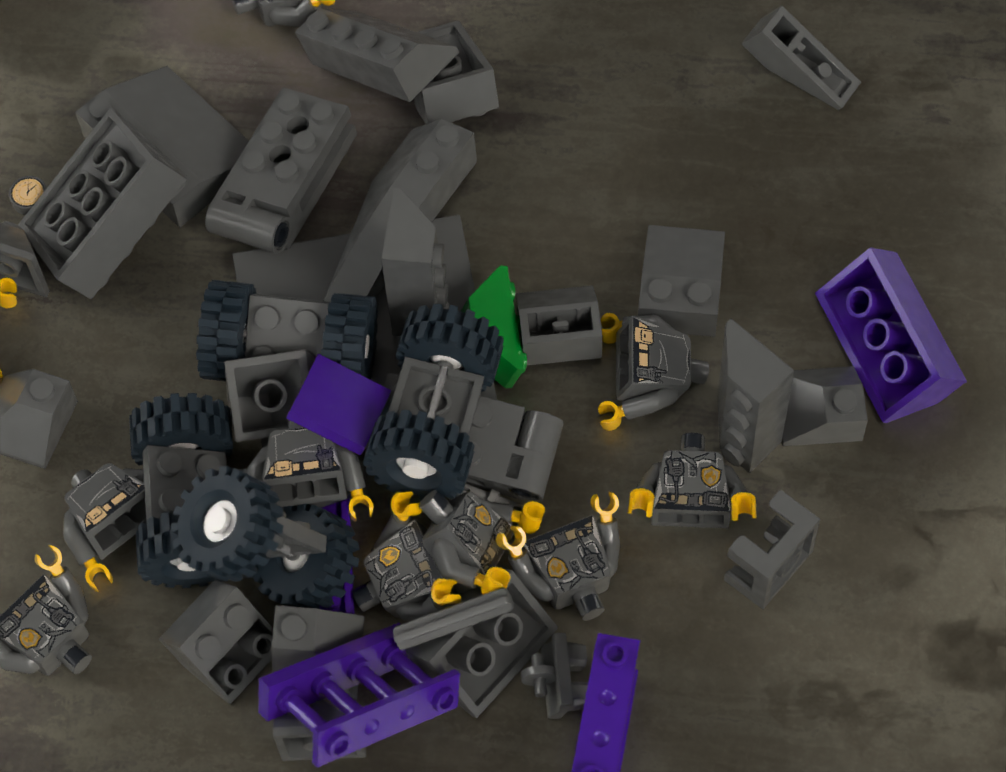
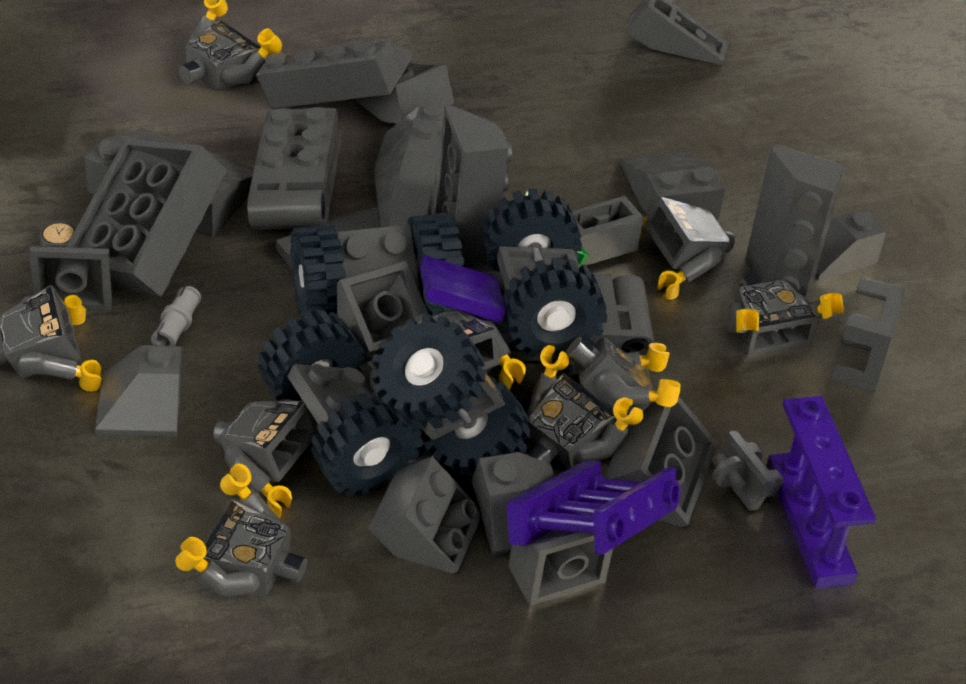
camera: 30 degrees left, 20 degrees down
dark grey axle [393,588,513,650] -> none
torso [496,491,620,621] -> none
dark purple slope [815,247,967,423] -> none
none -> light grey pin [151,286,201,346]

